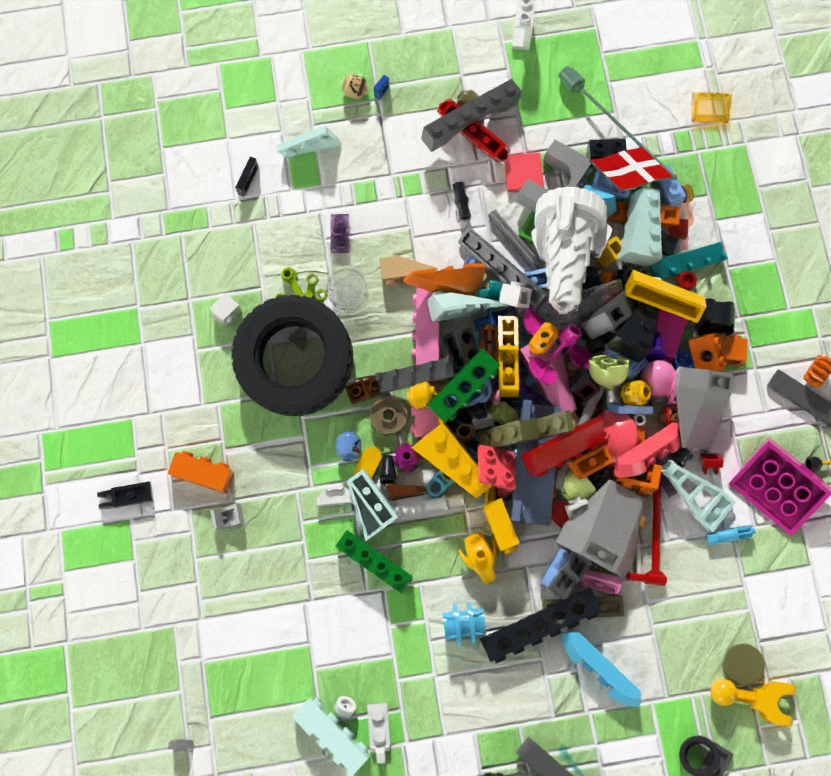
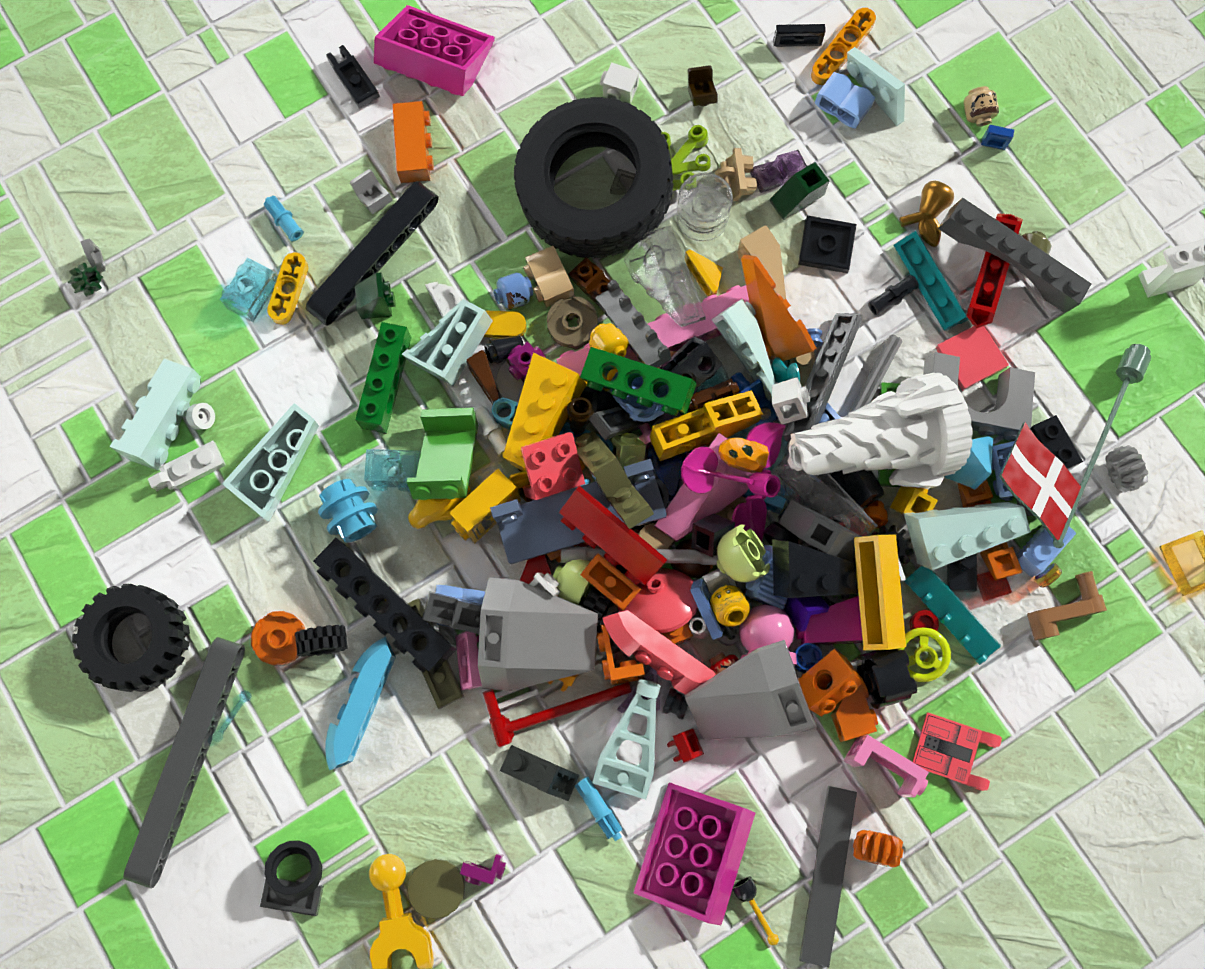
camera: 65 degrees right, 0 degrees up
none -> dark green gear [68,263,103,297]
none -> clear light blue brick [220,257,277,322]
none -> light aqua wedge [222,403,319,522]
none -> orange tile [251,611,305,666]
none -> medium azure axle [264,196,304,242]
none -> yellow beam [267,252,308,325]
none -> black tyre [295,625,348,657]
none -> black beam [305,181,439,326]
none -> dark green slope [355,272,396,319]
none -> clear light blue brick [364,449,421,492]
none -> dark pink slope [374,5,495,96]
none -> bright green panel [407,407,479,500]
none -> magenta bracket [460,853,506,886]
none -> light grey tile [496,362,524,403]
none -> pearl dark grey bracket [500,745,579,801]
none -> tan brick [523,246,574,308]
none -> clear wedge [624,226,706,327]
none -> yellow slope [684,249,723,297]
none -> dark brown bracket [687,65,718,106]
none -> tan hips [714,148,757,201]
none -> dark green slope [769,162,830,220]
none -> black tile [798,215,857,274]
none -> light orange beam [811,8,876,85]
none -> light blue brick [815,72,875,129]
none -> bright pink panel [843,735,929,798]
none -> teal hinge [894,231,969,332]
none -> neon yellow piece [897,628,951,682]
none -> pearl gold piece [899,180,954,247]
none -> coral flag [912,712,1002,791]
none -> medium nougat beam [1027,571,1107,641]
none -> light grey gear [1105,445,1148,492]

